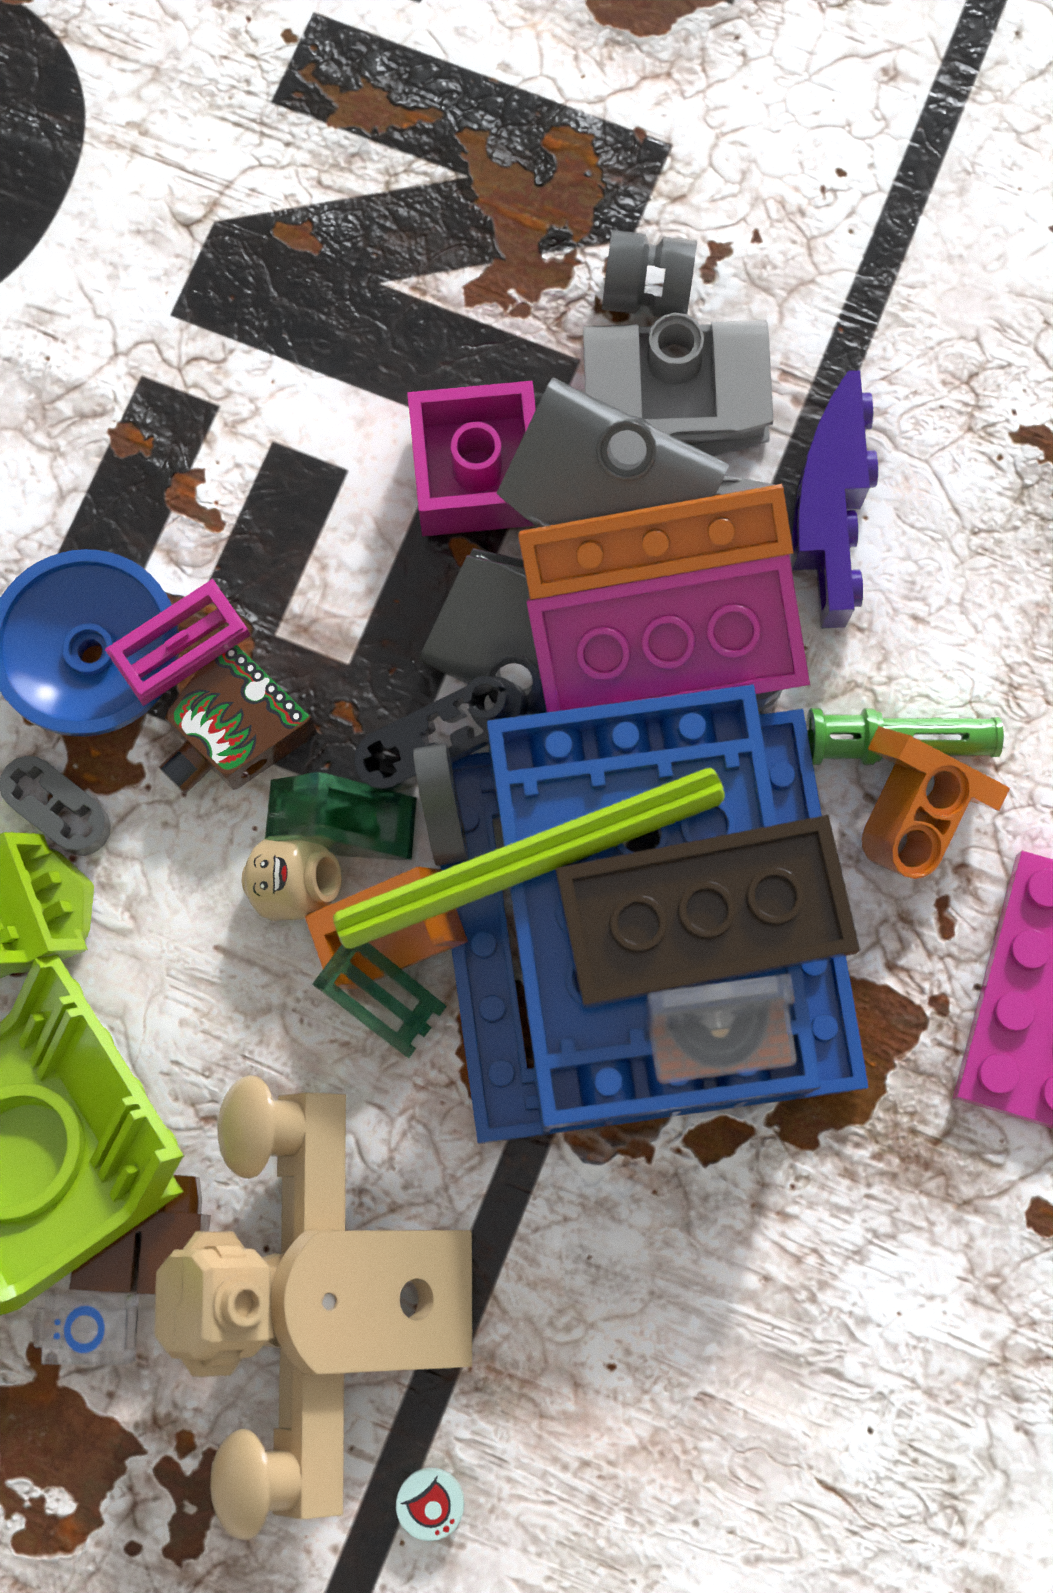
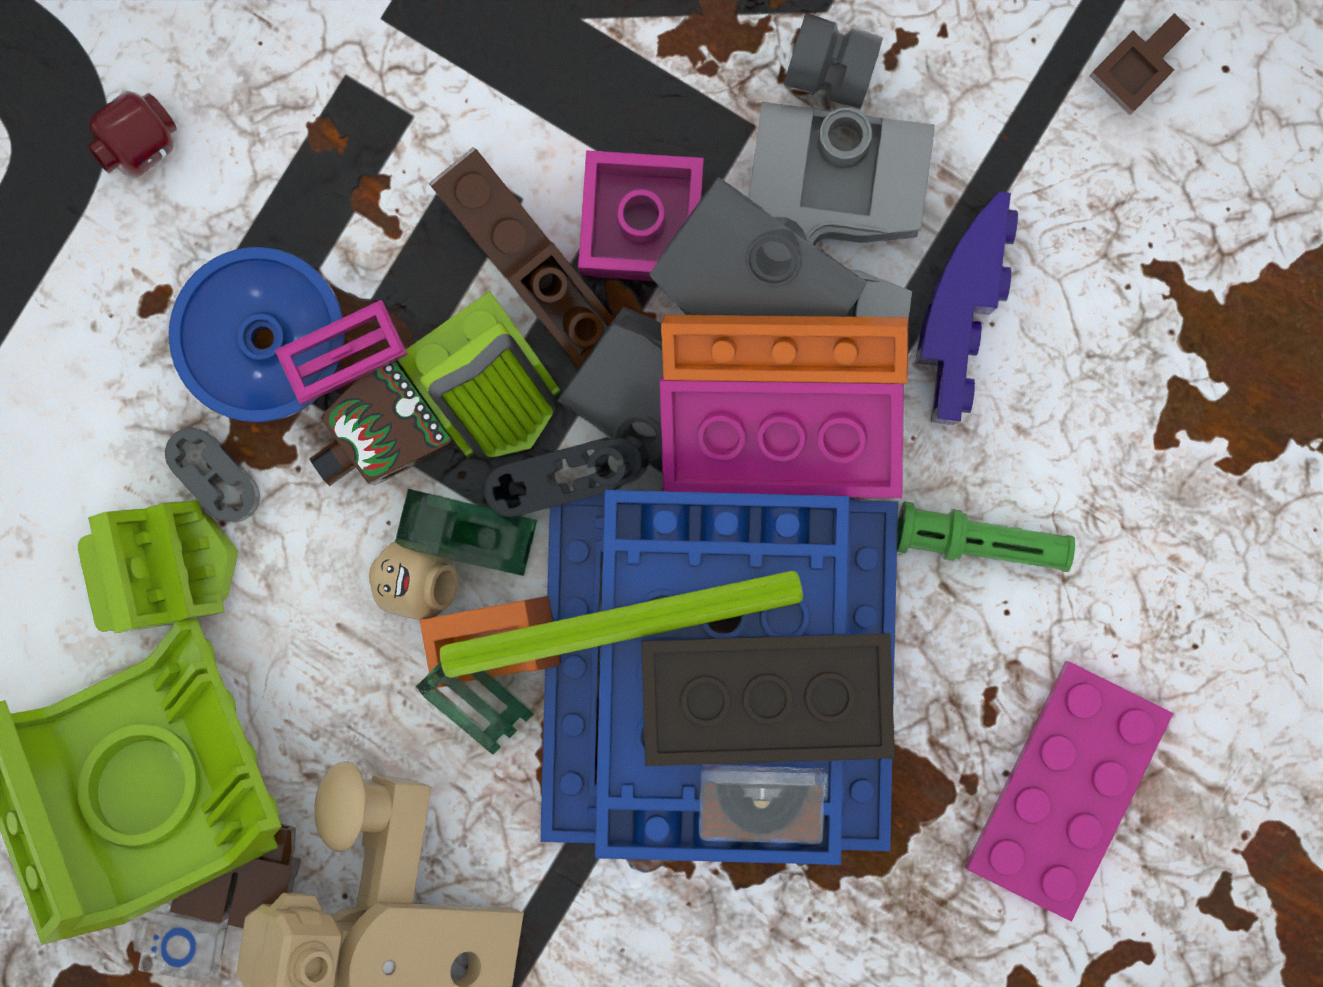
camera: 15 degrees right, 10 degrees up
dark grey beam [413,743,469,866] -> none
orange tile [862,726,1010,879] -> none
none -> lime piece [398,291,561,459]
none -> reddish brown slope [428,147,614,368]
none -> reddish brown plate [1089,13,1191,115]

